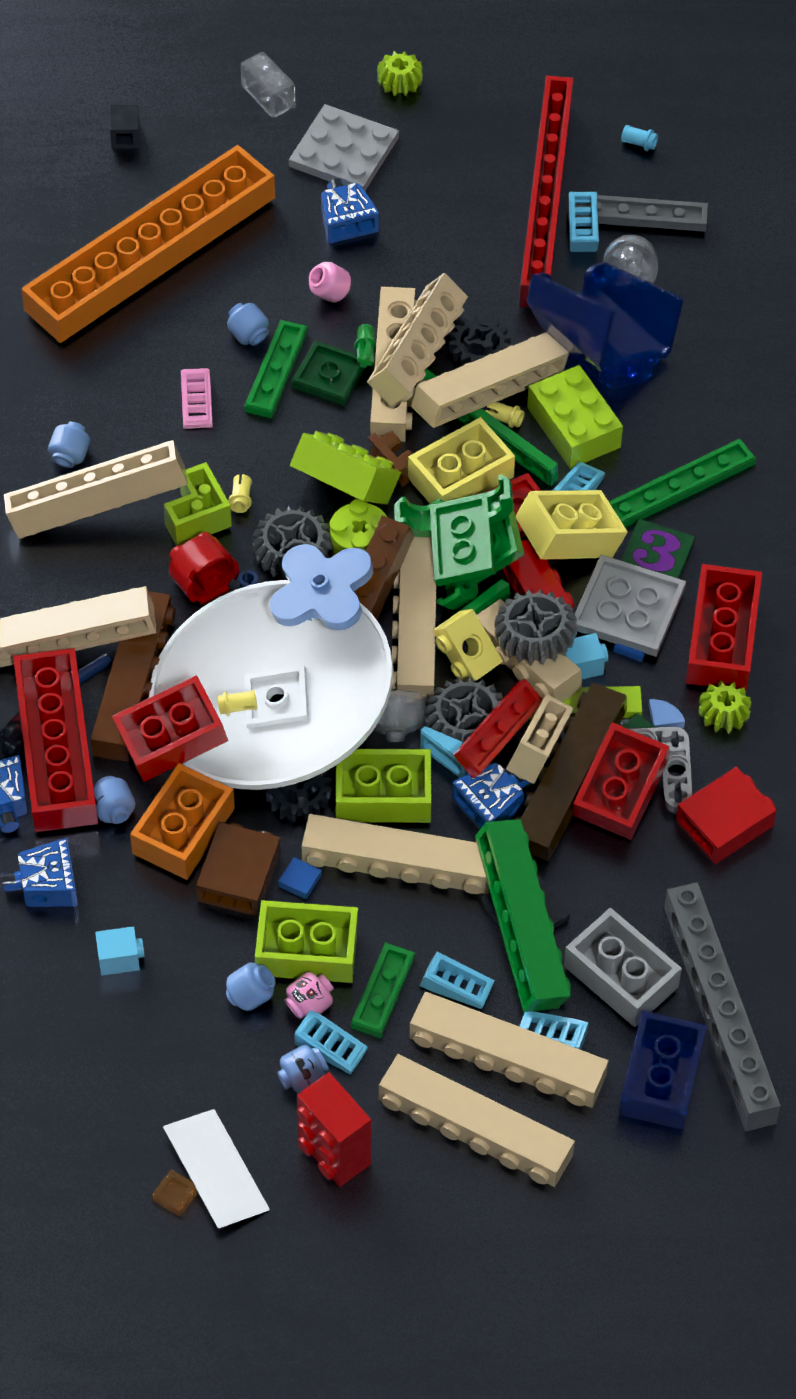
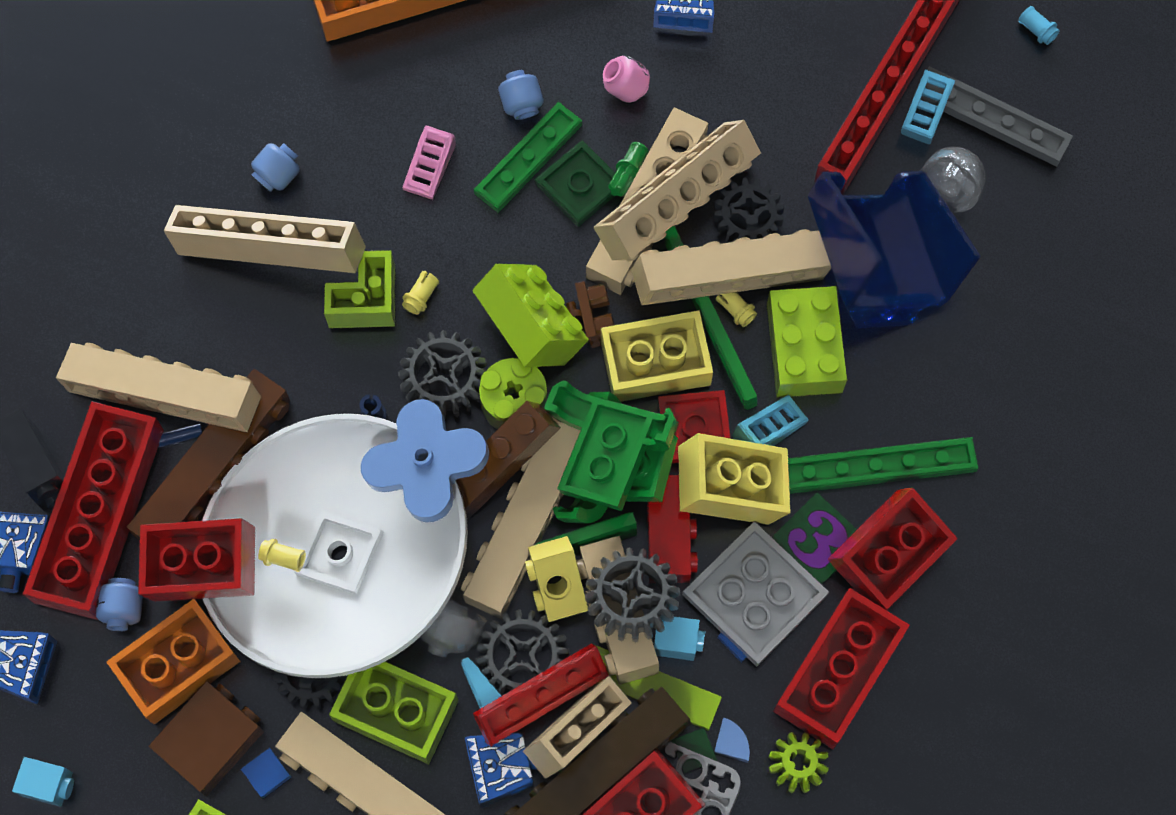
camera: 25 degrees right, 15 degrees up
red brick [169,532,239,605] -> none
none -> red brick [828,487,958,610]

